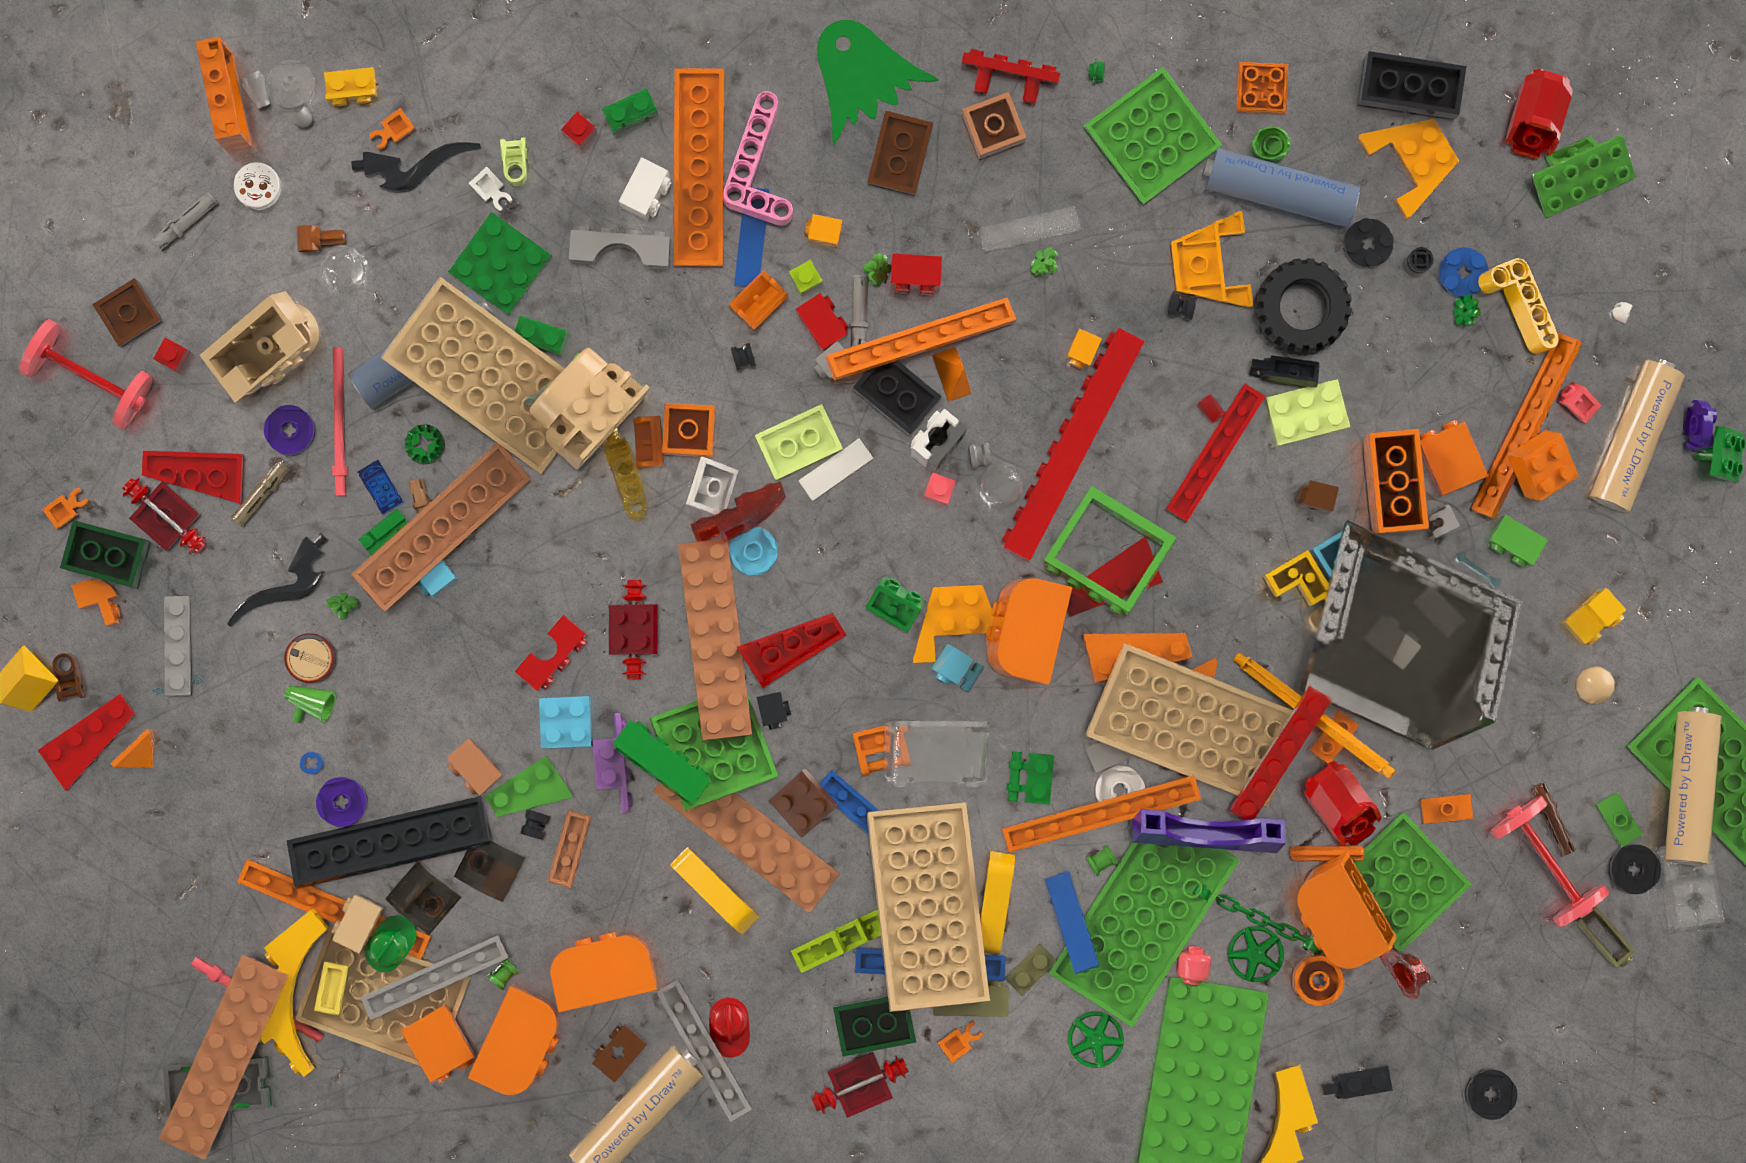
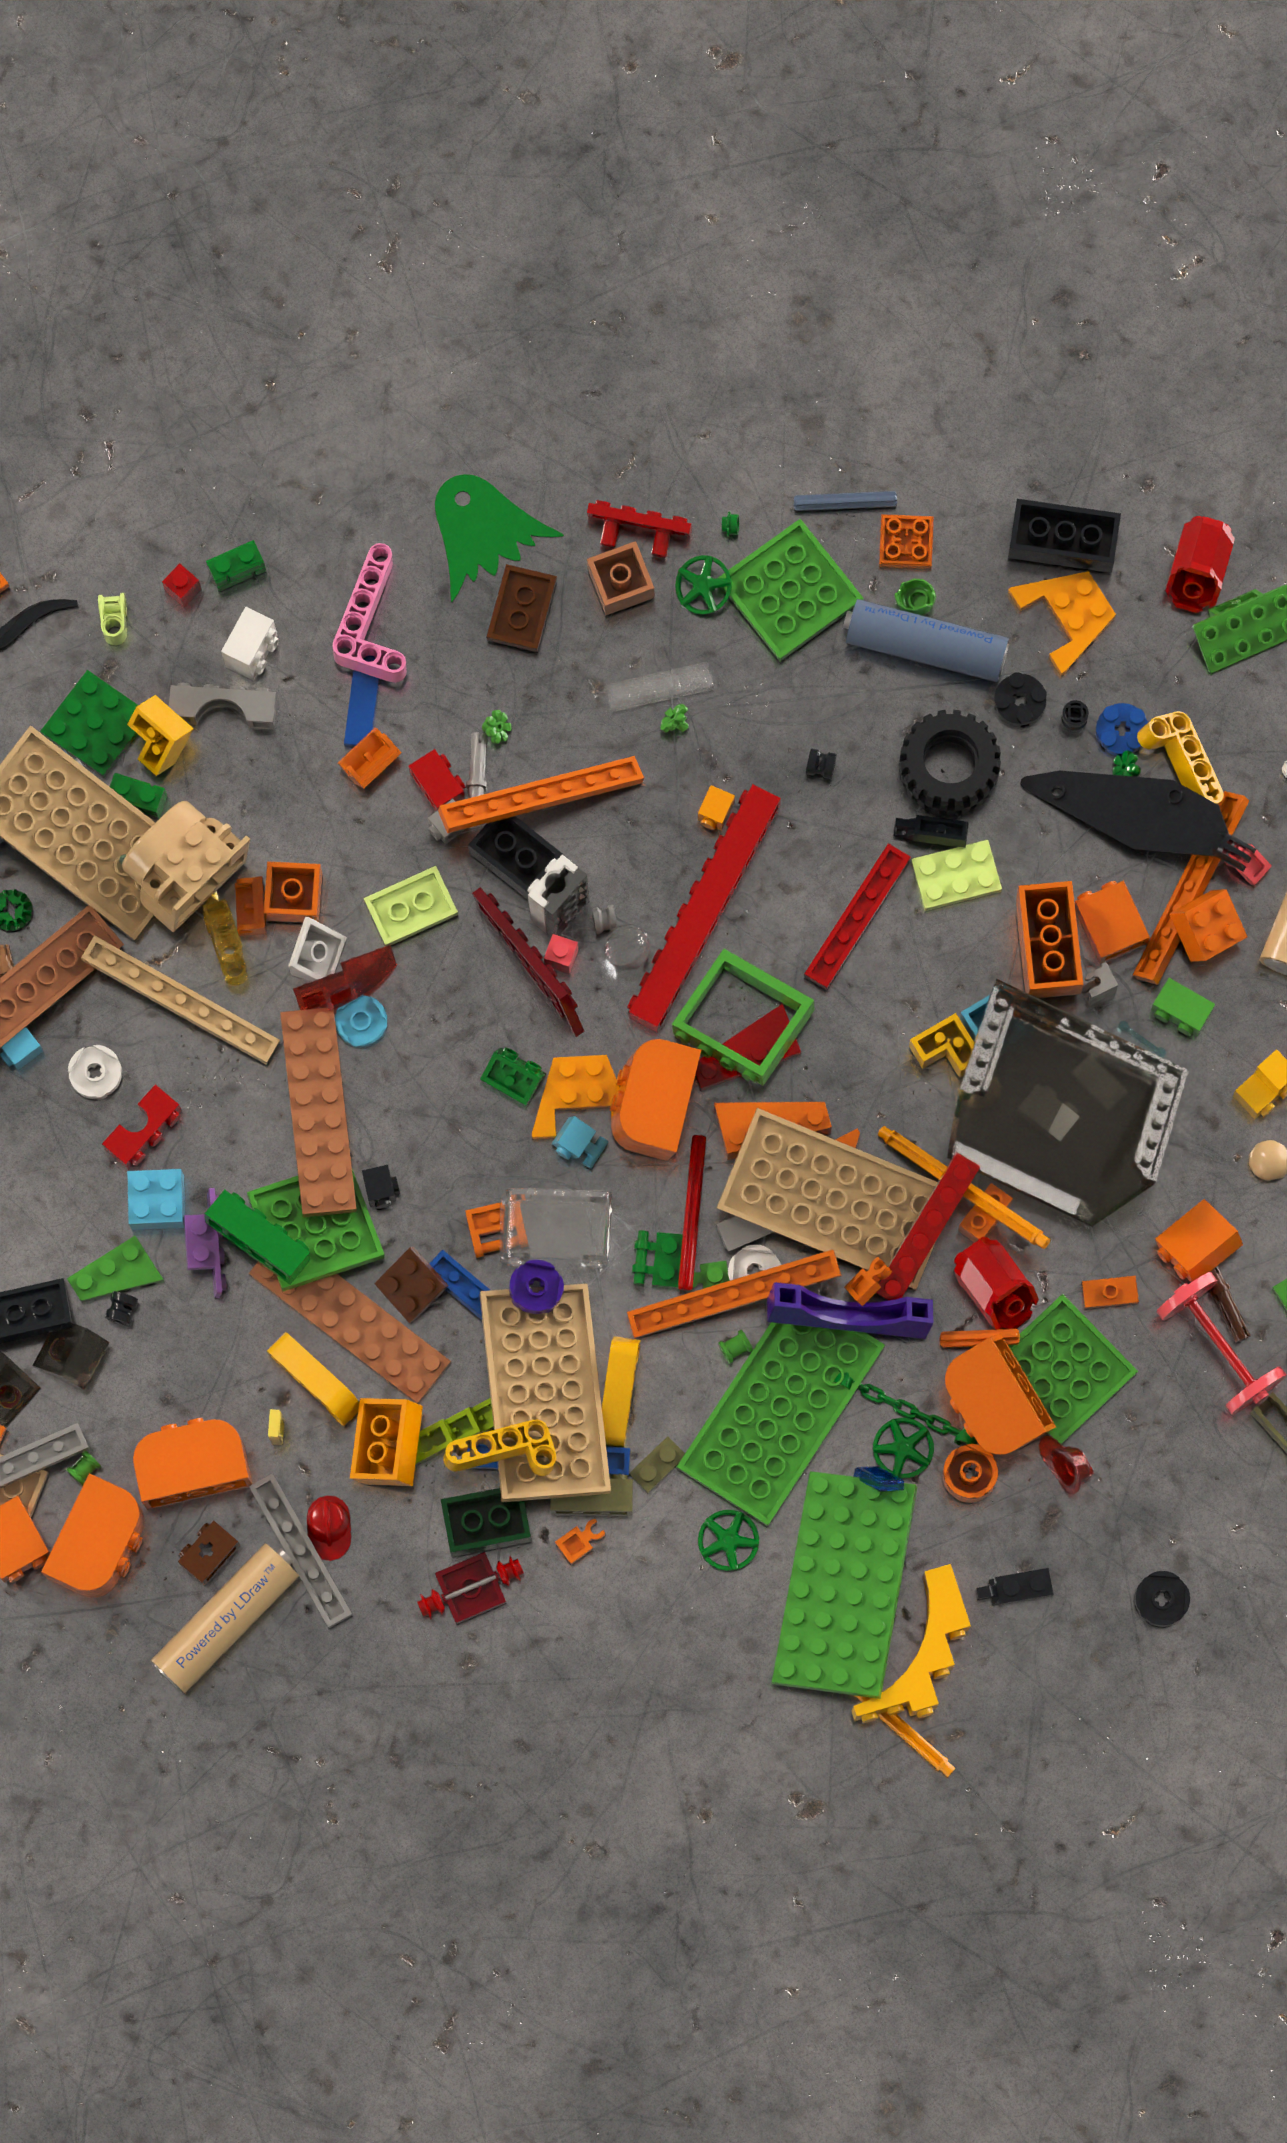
camera: 10 degrees right, 10 degrees down
nougat brick [446,738,504,795] -> none
white plate [469,167,513,212] -> none
nougat tile [547,810,592,888] -> none
dark red plate [609,580,658,680] -> none
orange plate [673,68,724,267] -> none
black wheel [731,342,756,371] -> none
red wing [737,613,846,688] -> none
lime brick [789,259,823,296] -> none
white tile [799,438,874,501] -> none
light orange brick [804,214,842,247] -> none
red brick [890,253,942,296] -> none
orange slope [932,347,972,402] -> none
blue tile [1045,871,1100,974] -> none
light orange wing [1171,211,1253,308] -> none
coral head [1177,946,1211,985] -> none
red piece [1197,394,1226,423] -> none
reddish brown brick [1297,480,1339,515] -> none
none -> white plate [68,1045,122,1100]
none -> tan plate [81,935,280,1065]
none -> yellow brick [127,695,194,776]
none -> light yellow tile [268,1409,285,1445]
none -> light orange brick [350,1398,423,1486]
none -> yellow beam [443,1419,556,1476]
none -> dark red wing [472,887,584,1037]
none -> dark purple plate [509,1260,564,1314]
none -> green wheel [675,555,732,614]
none -> red axle [678,1135,706,1290]
none -> bright green plate [685,1261,729,1291]
none -> sand blue axle [794,491,897,511]
none -> orange plate [844,1257,892,1306]
none -> tile [854,1466,904,1491]
none -> black wing [1021,770,1256,872]
none -> orange brick [1155,1199,1243,1282]

